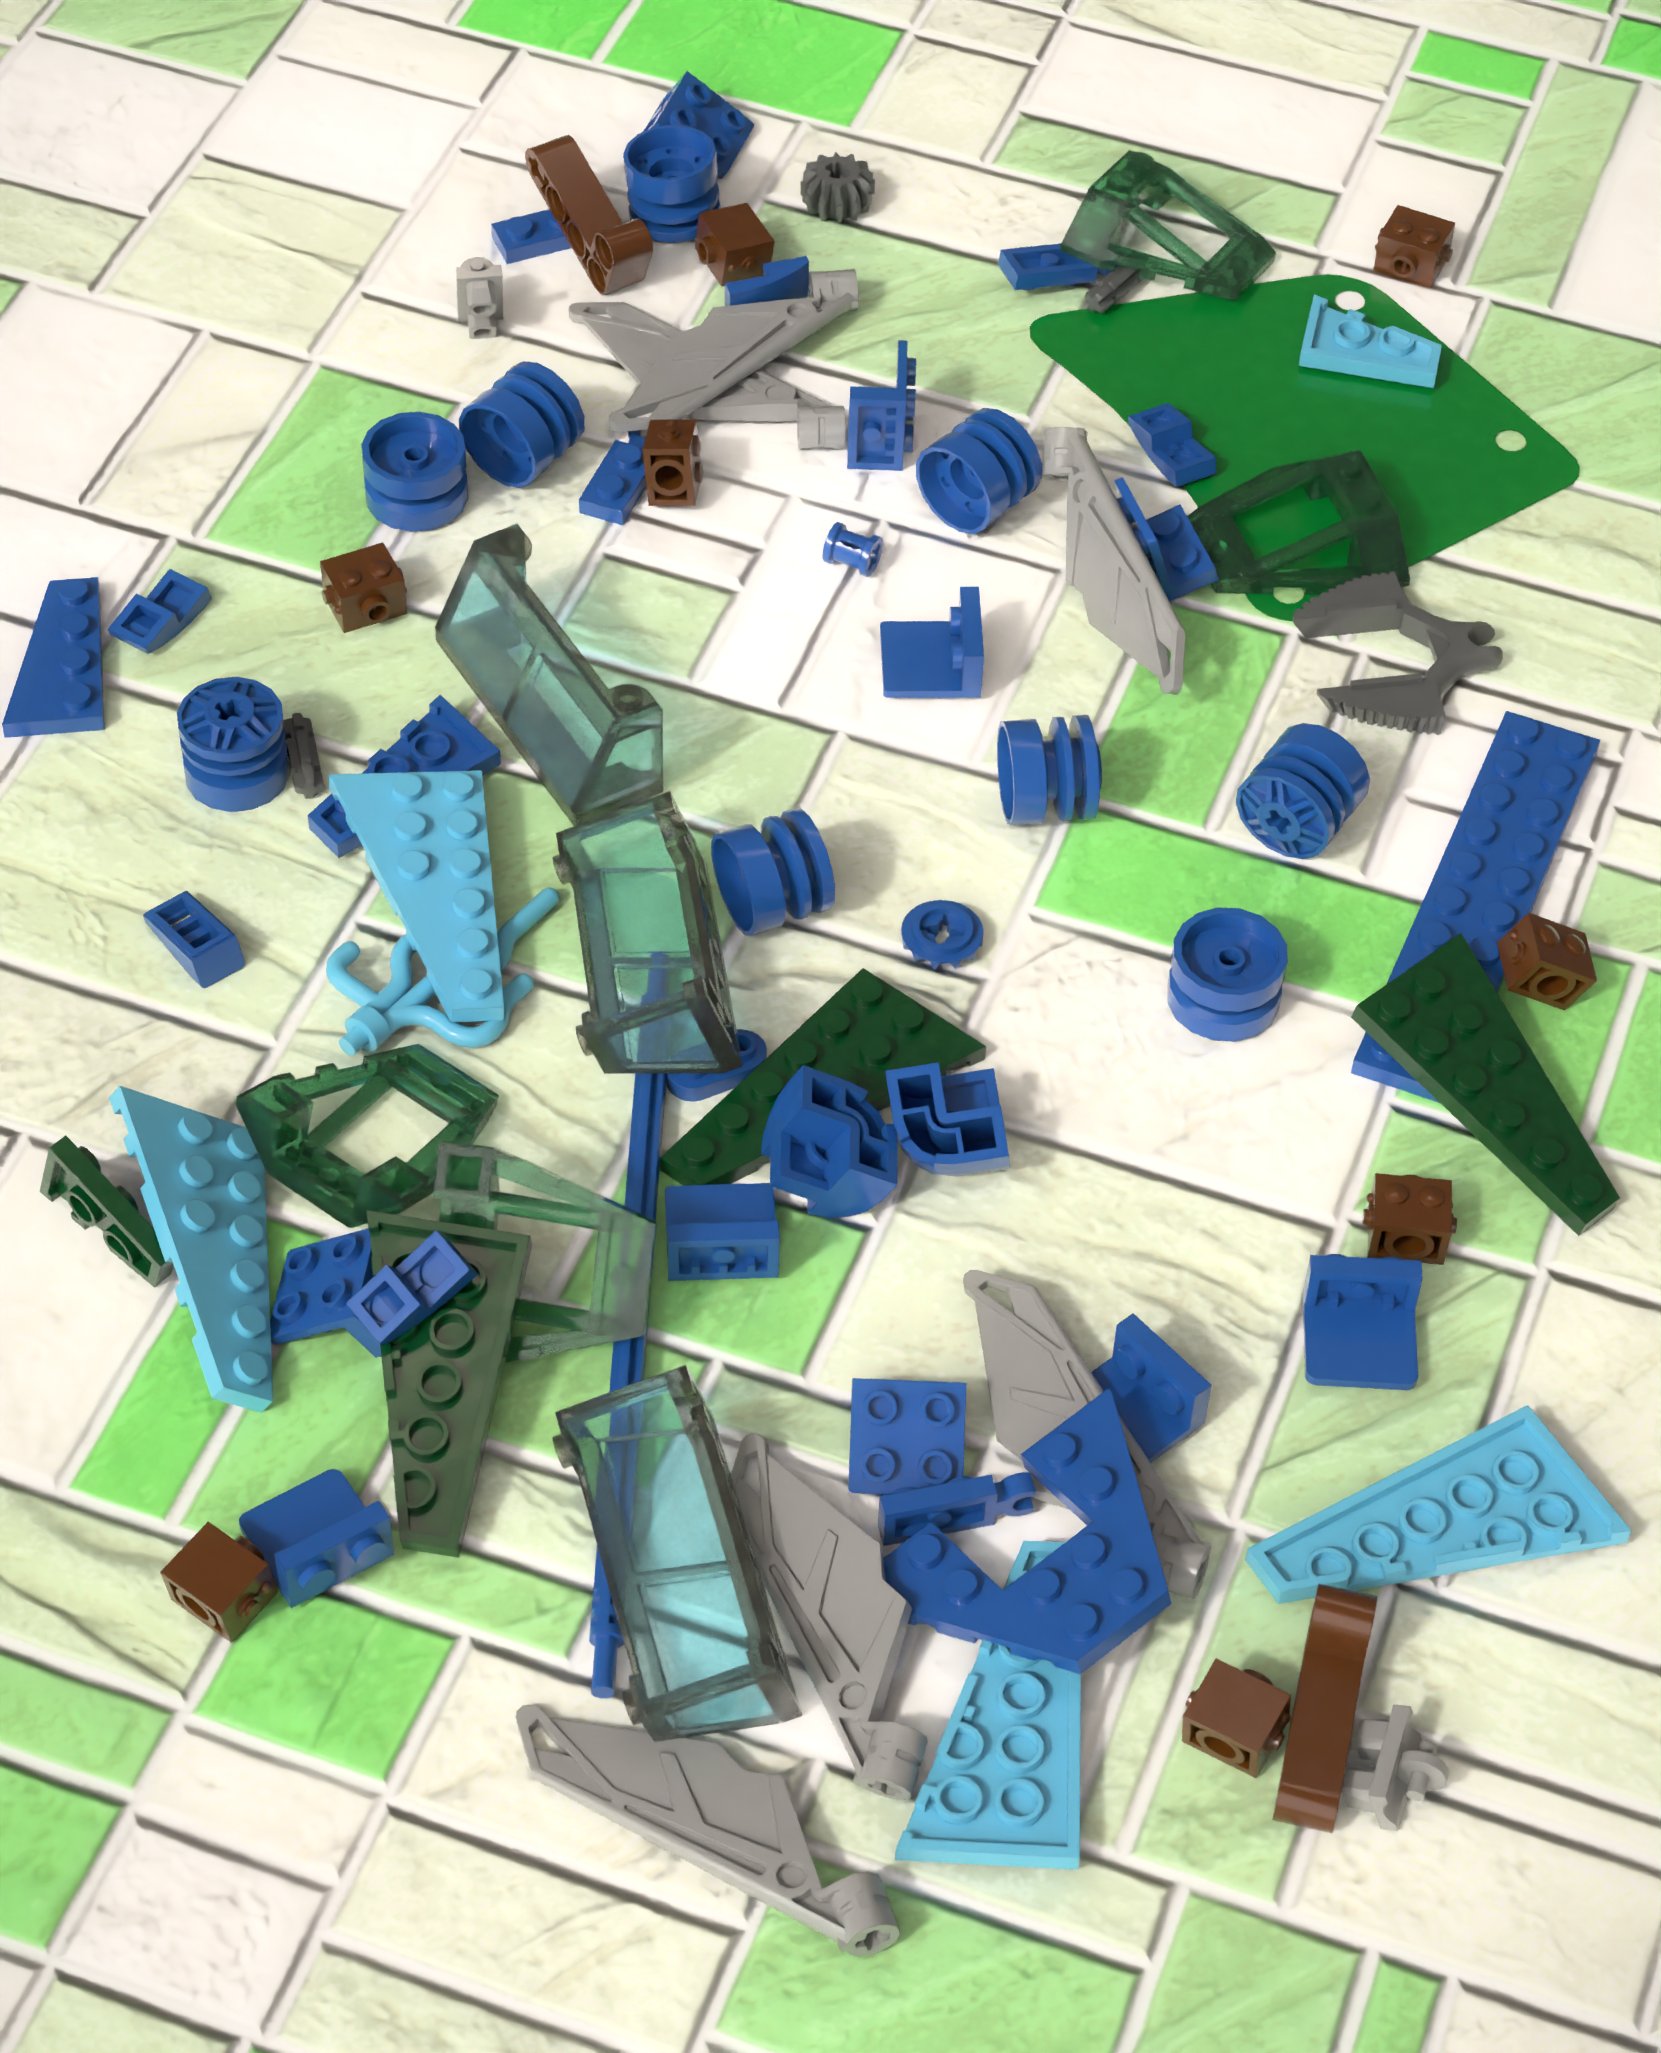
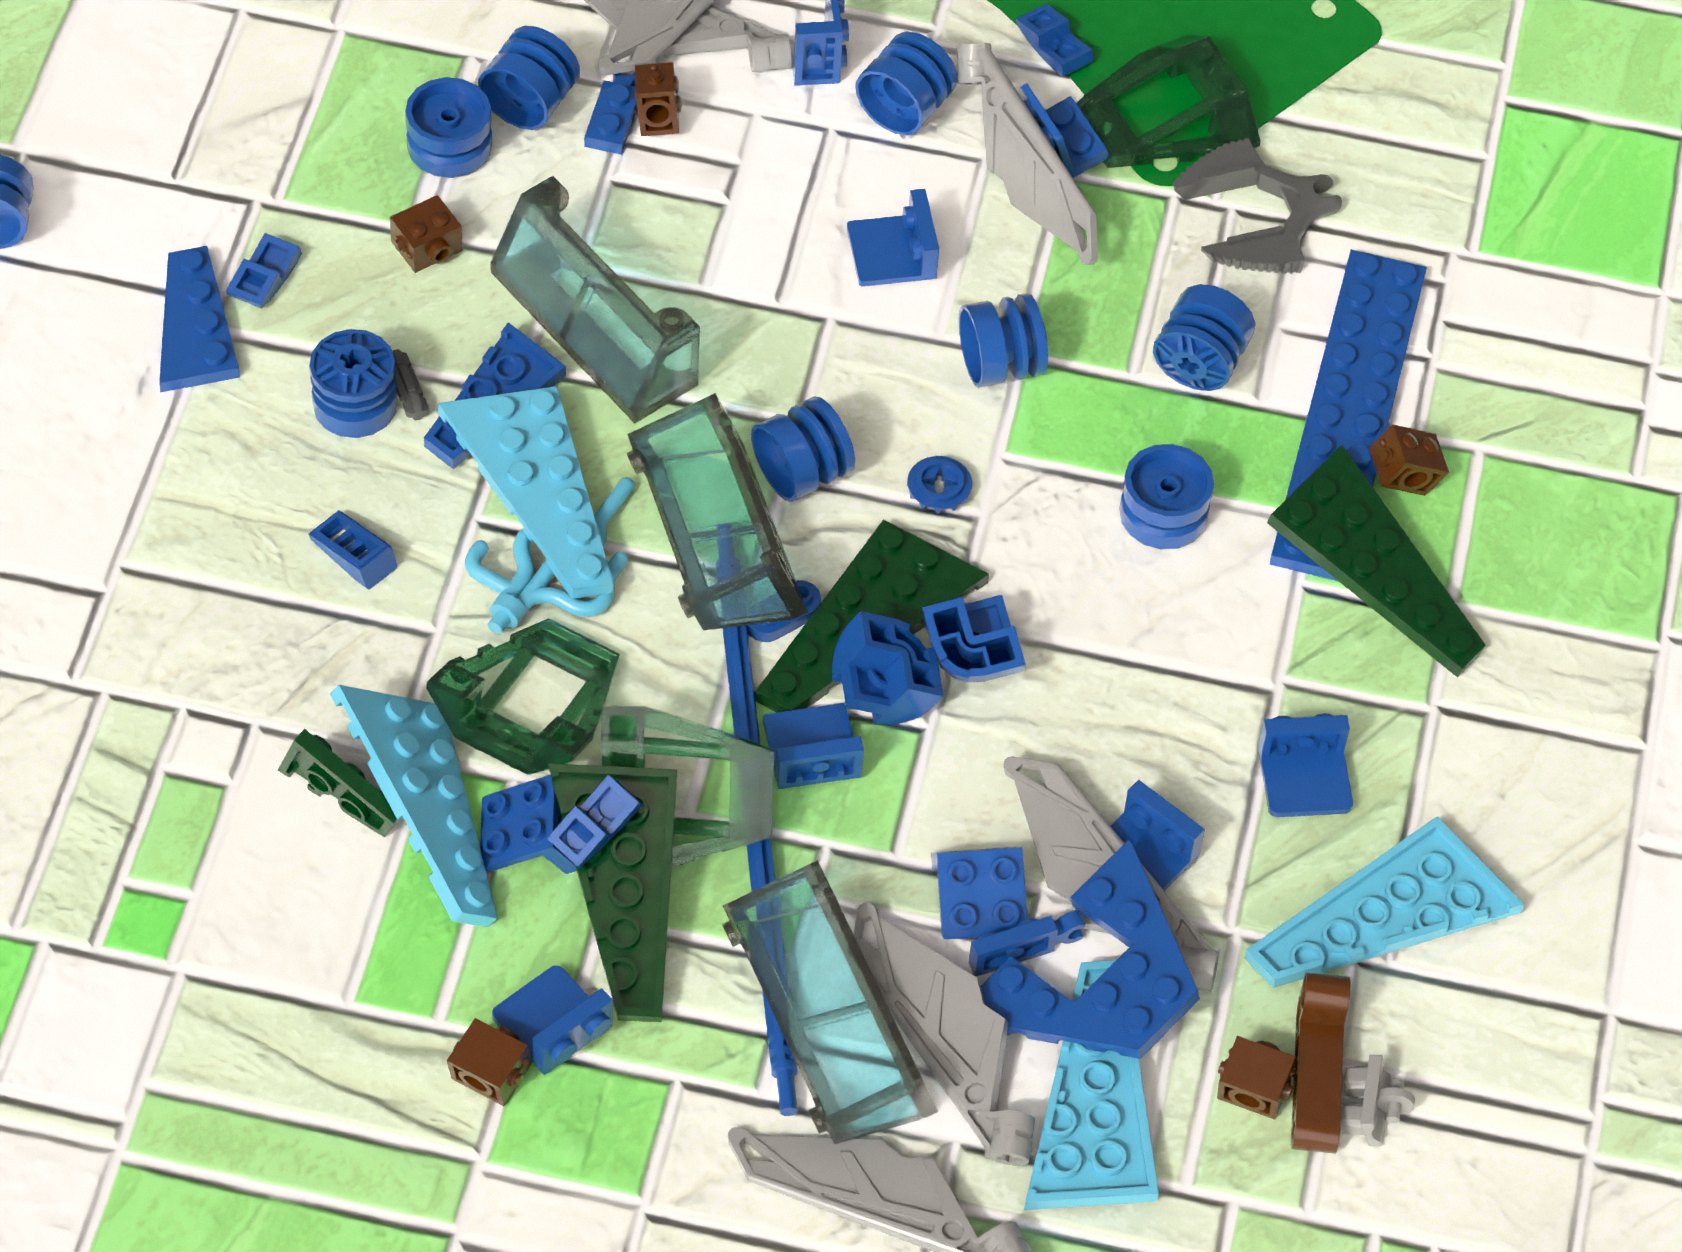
camera: 10 degrees left, 5 degrees up
bush [822,522,884,577] -> none
reddish brown head [1362,1173,1457,1265] -> none

